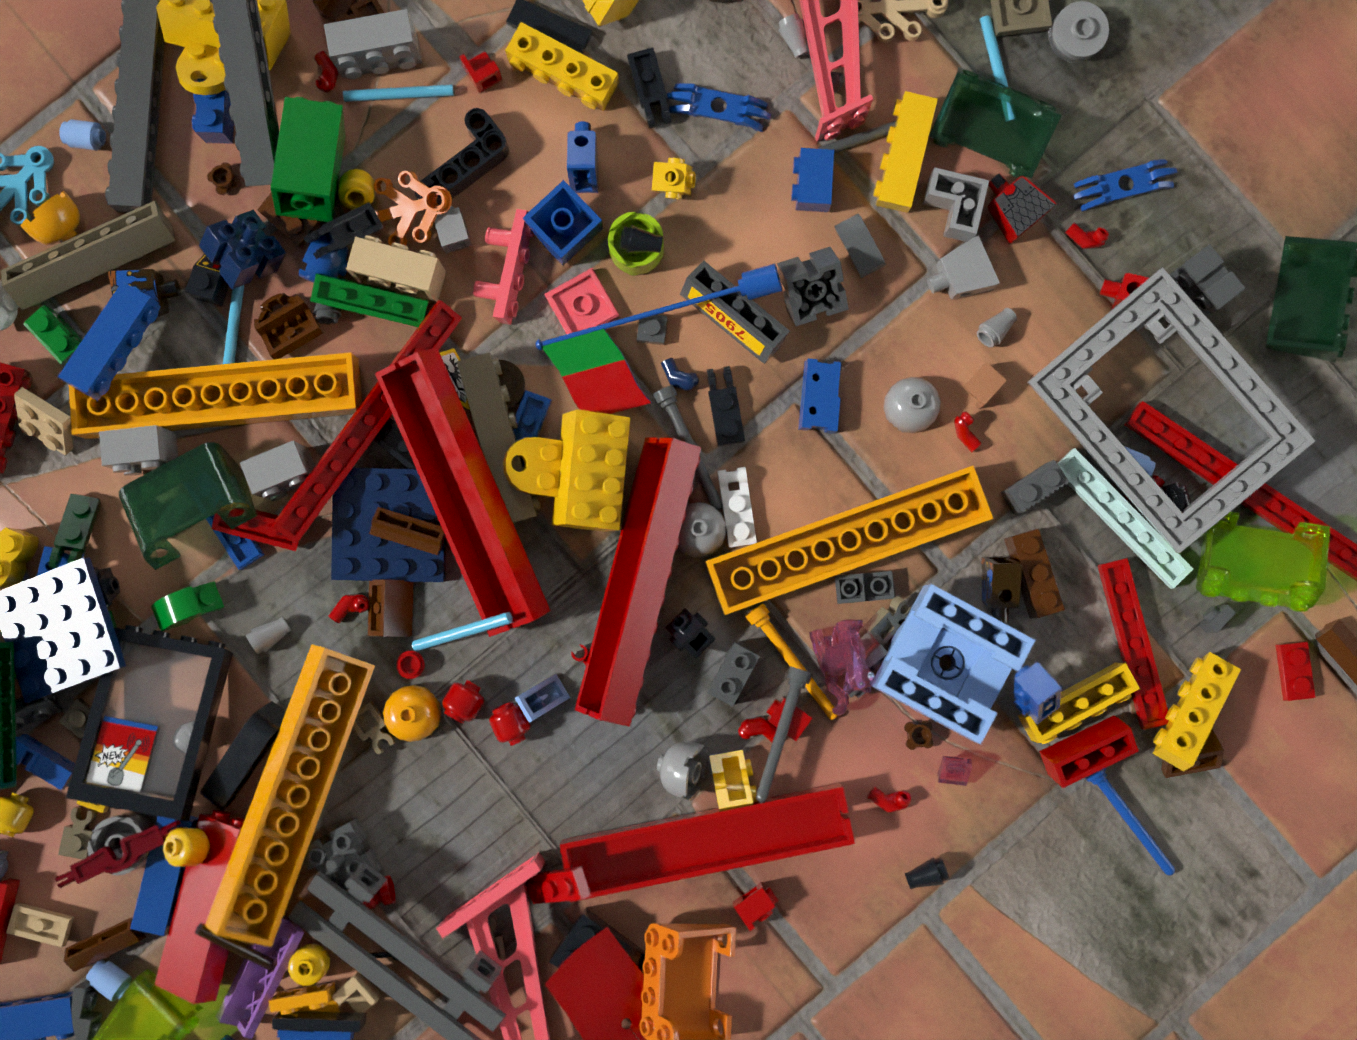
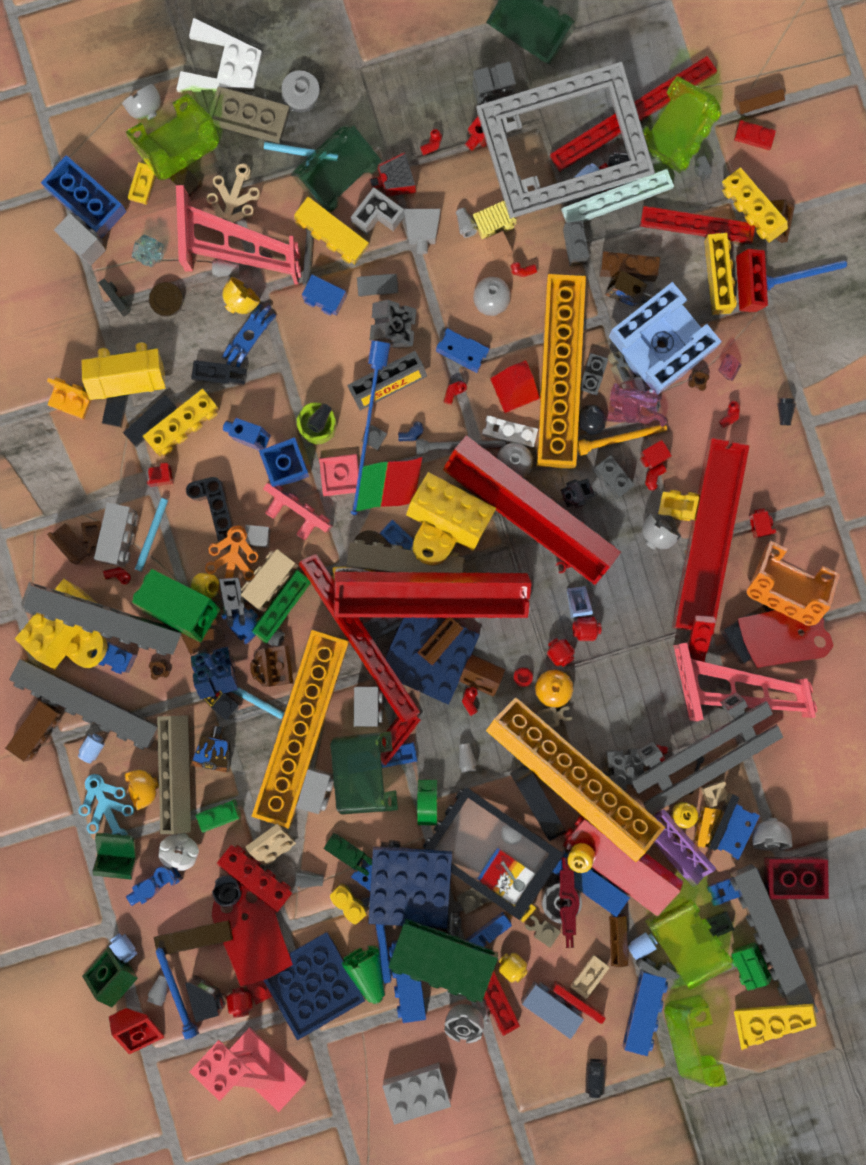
camera: 60 degrees left, 0 degrees up
blue brick [58,281,161,401] -> none
dark brown bar [195,923,274,970] -> none
medium azure bar [412,612,513,651] -> none
yellow brick [652,158,696,199] -> none
black hinge [707,366,745,447] -> none
dark grey piece [756,666,812,803] -> none
brick [1014,662,1062,724] -> none
blue piece [1073,159,1177,212] -> none
none -> reddish brown brick [5,700,63,762]
none -> yellow cylinder [222,277,260,314]
none -> dark grey cone [295,869,323,889]
none -> red arm [443,381,467,405]
none -> light yellow brick [473,201,517,239]
none -> red slope [490,360,540,414]
none -> black hair [578,404,607,435]

